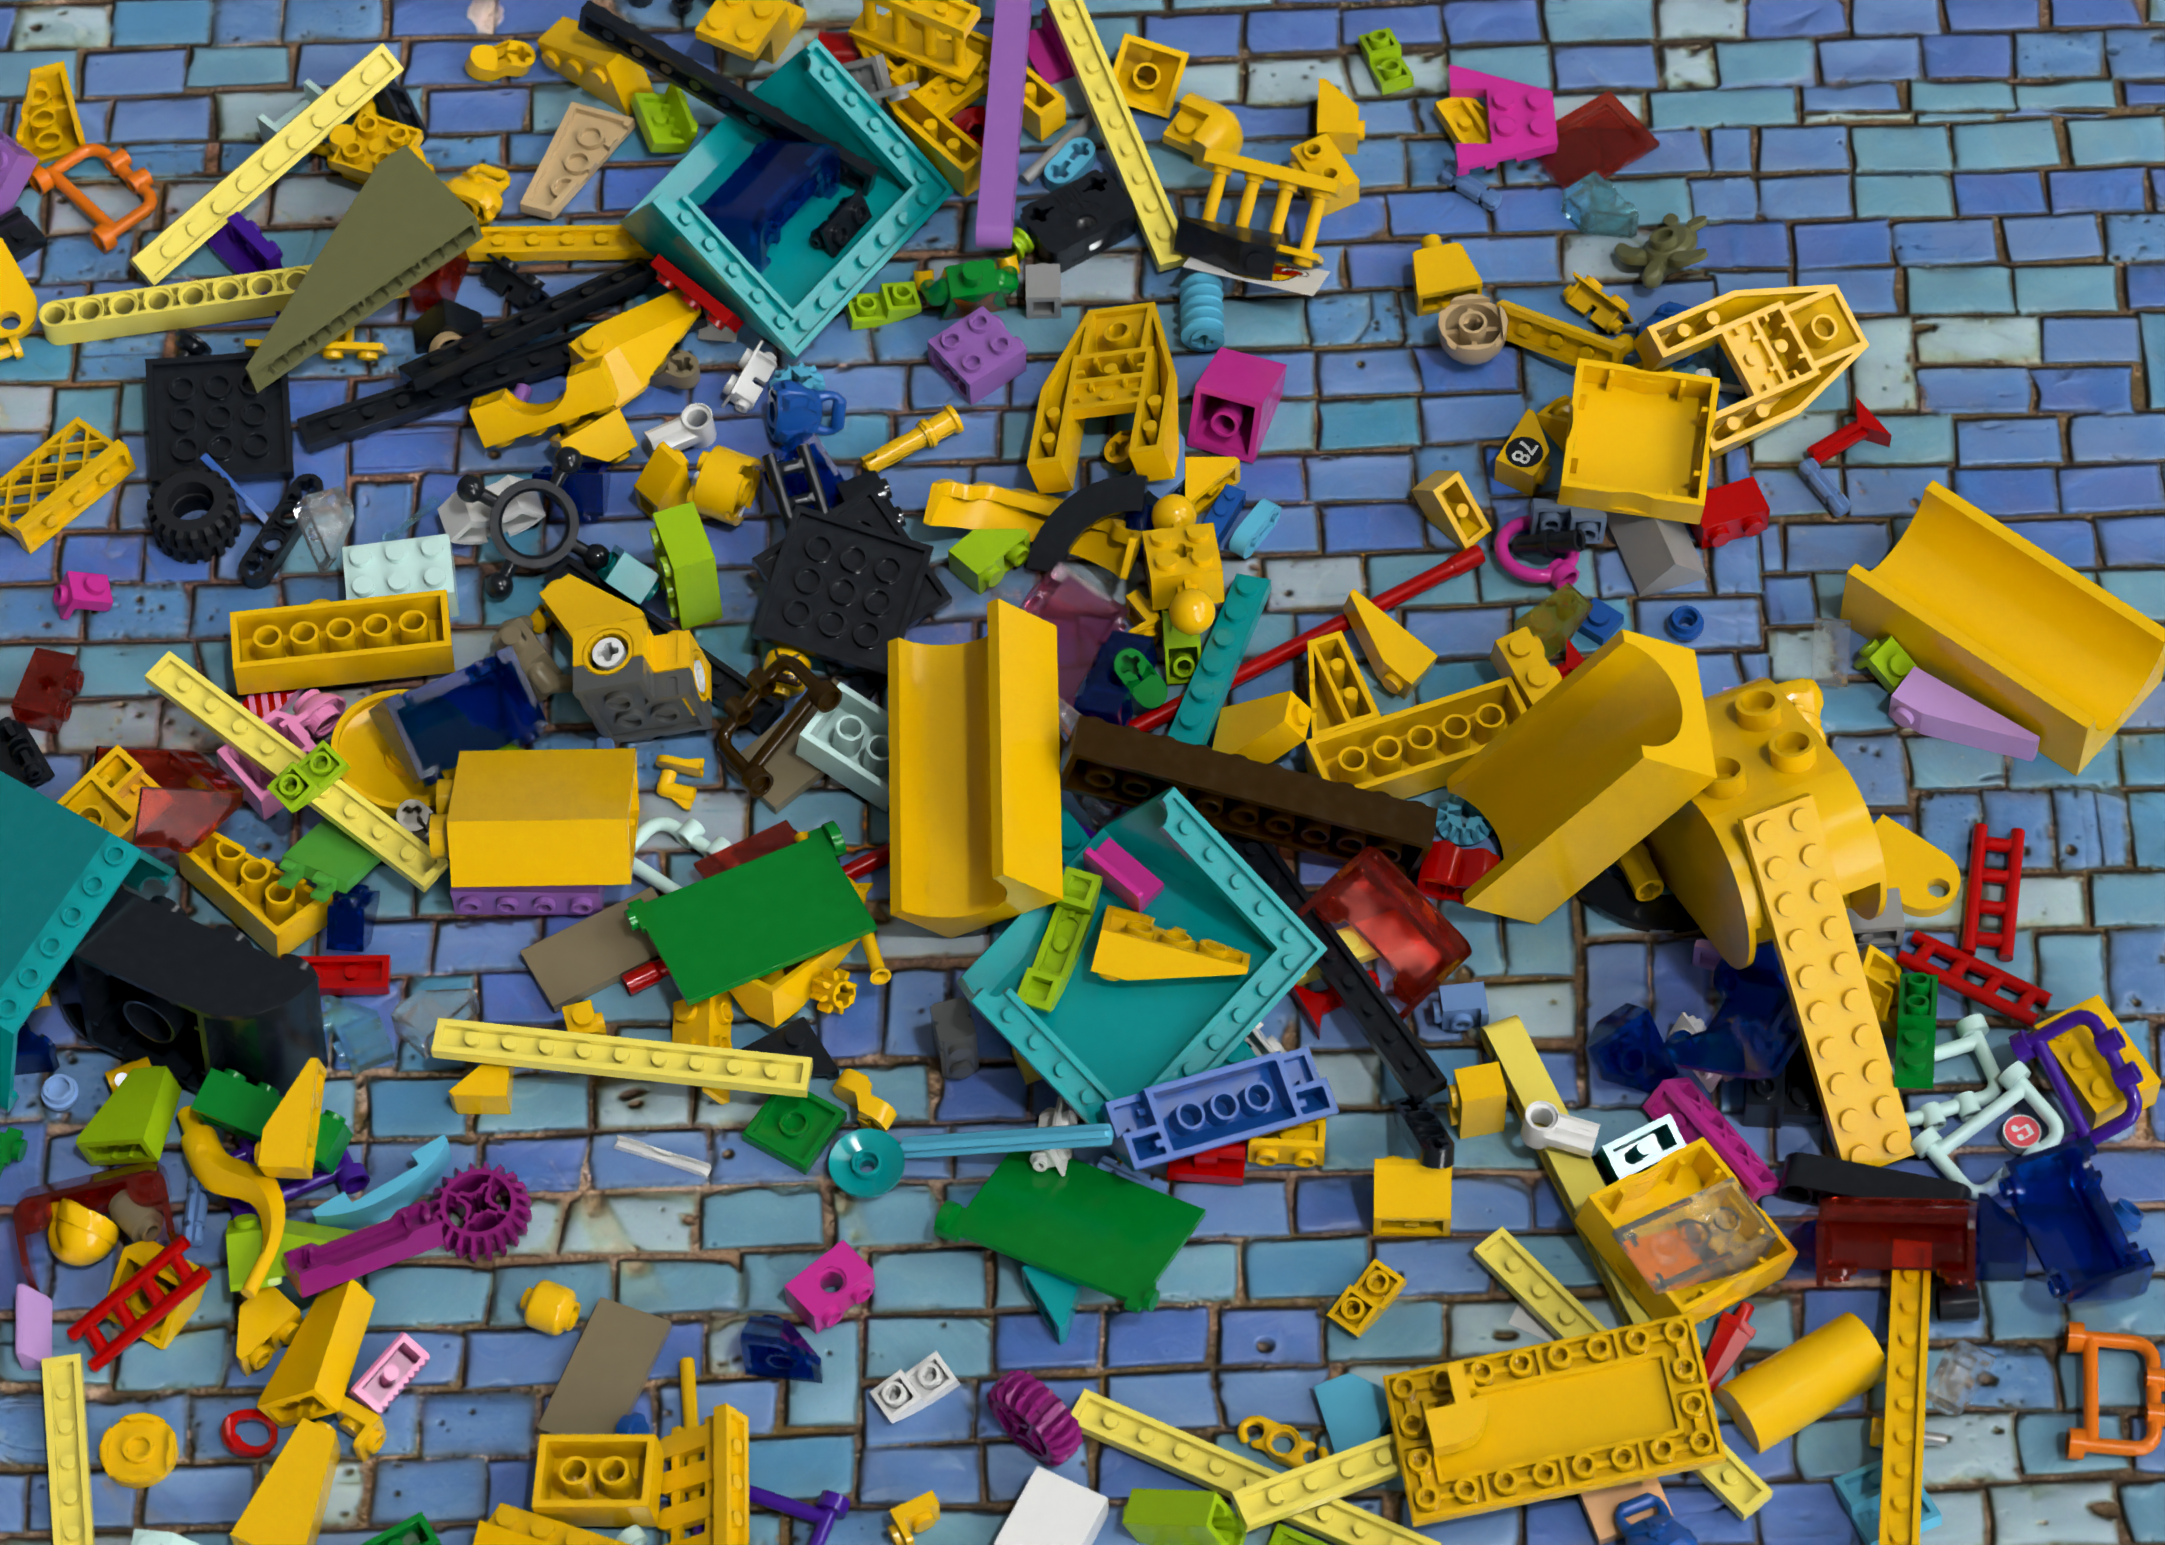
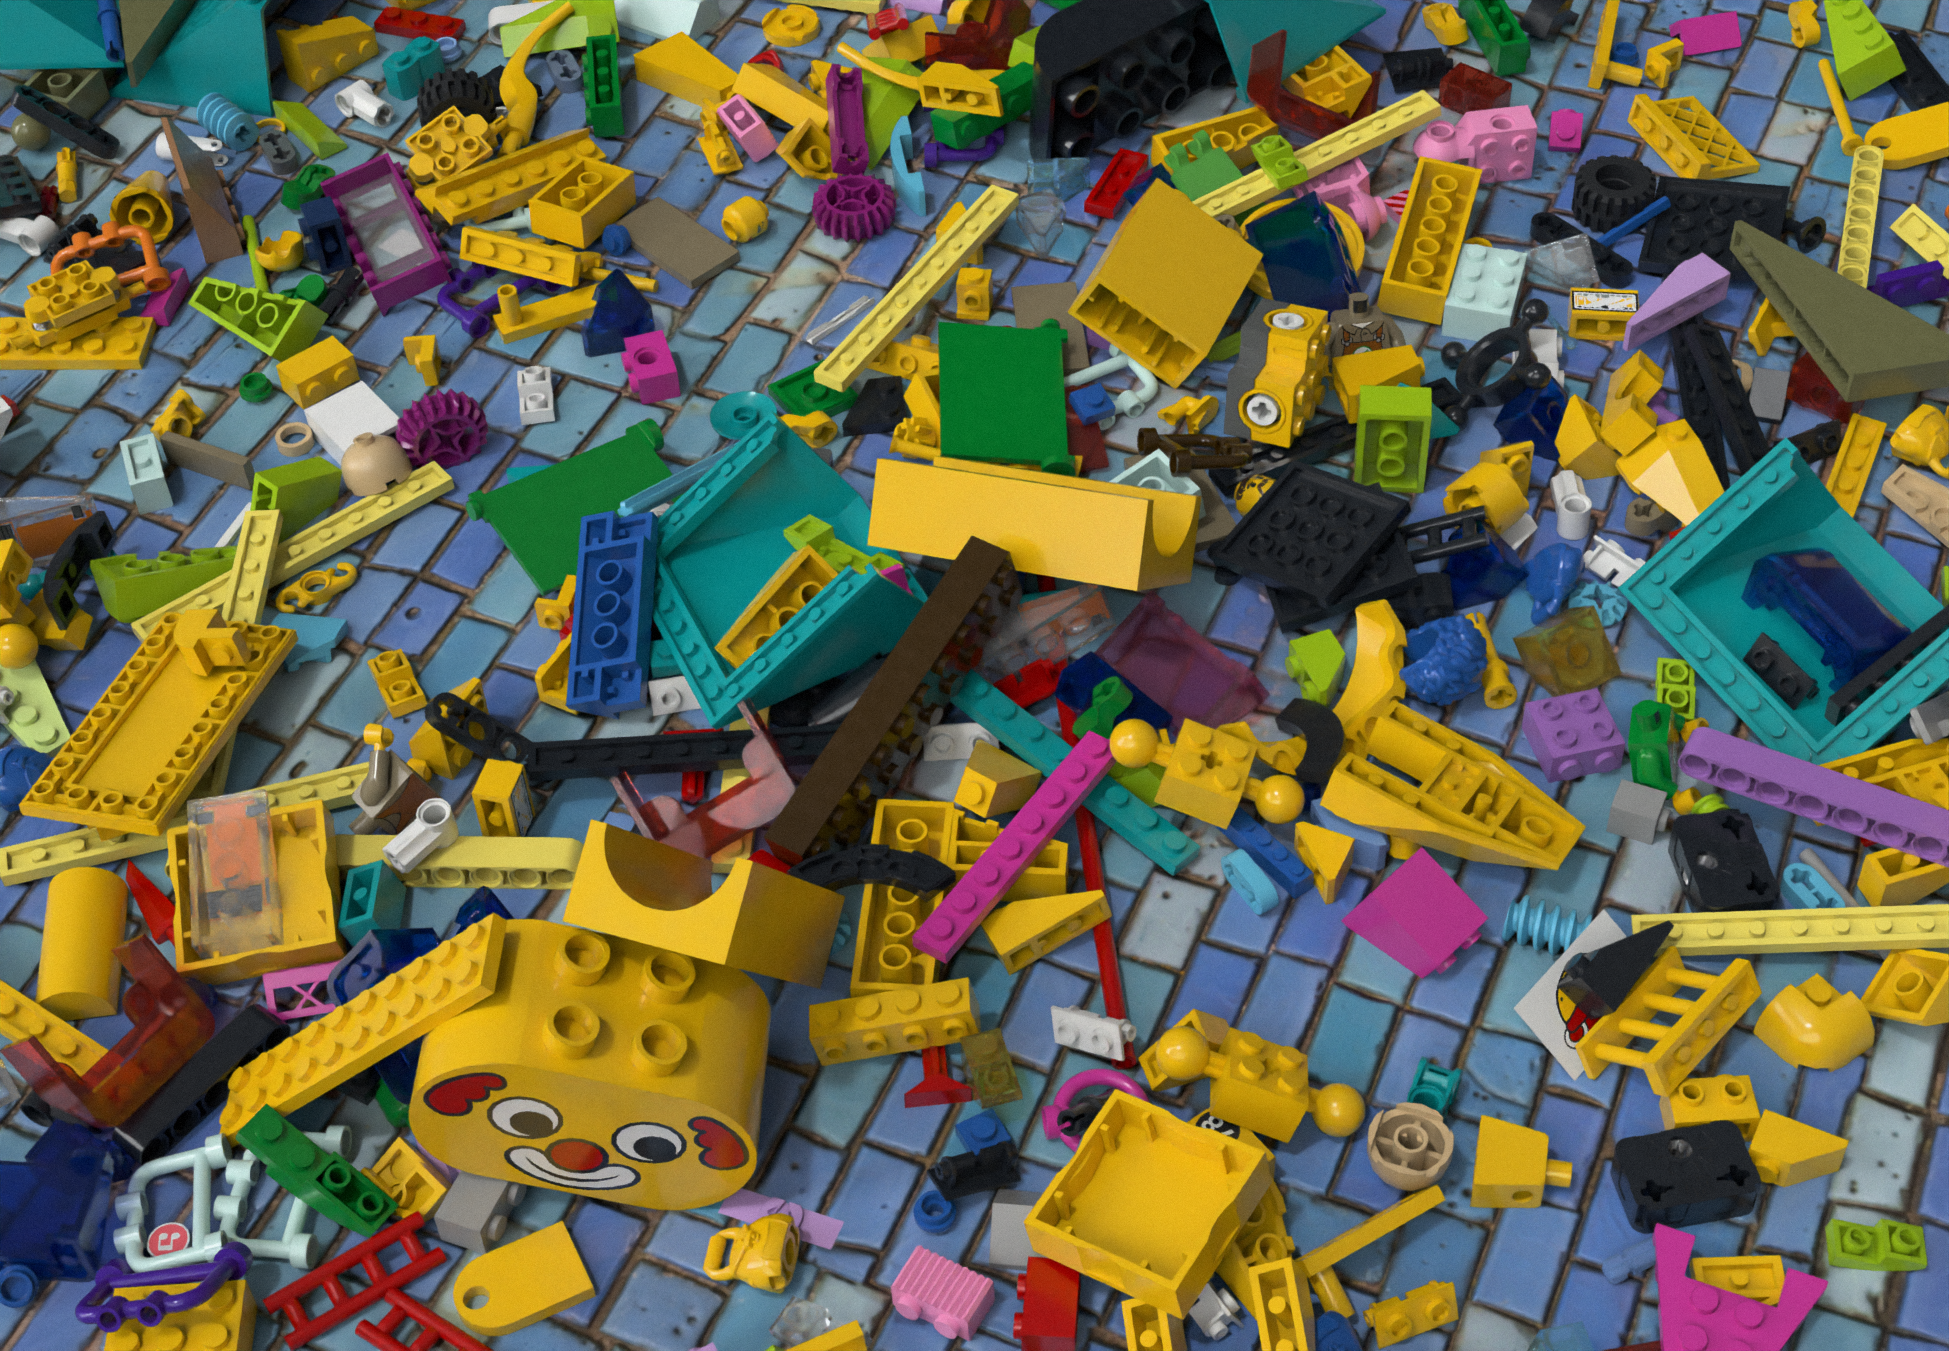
camera: 115 degrees right, 10 degrees down
none -> tan cylinder [341,432,413,496]
none -> dark tan torso [348,723,443,835]
none -> yellow piece [493,278,627,345]
none -> yellow bracket [534,575,576,630]
none -> yellow hinge [698,120,743,176]
none -> yellow slope [775,117,852,180]
none -> black tile [787,844,956,903]
none -> bright pink brick [891,1245,995,1341]
none -> dark pink plate [912,730,1117,964]
none -> black hinge [926,1141,1021,1201]
none -> white hinge [1051,1005,1137,1061]
none -> blue plate [1069,383,1116,426]
none -> yellow brick [1155,1026,1366,1143]
none -> blue hair [1399,614,1488,706]
none -> teal piece [1407,1056,1463,1122]
none -> bright pink brick [1413,105,1538,184]
none -> clear yellow slope [1513,605,1622,697]
none -> yellow brick [1567,287,1639,341]
none -> black axle [1610,1120,1761,1234]
none -> lavender slope [1623,253,1731,352]

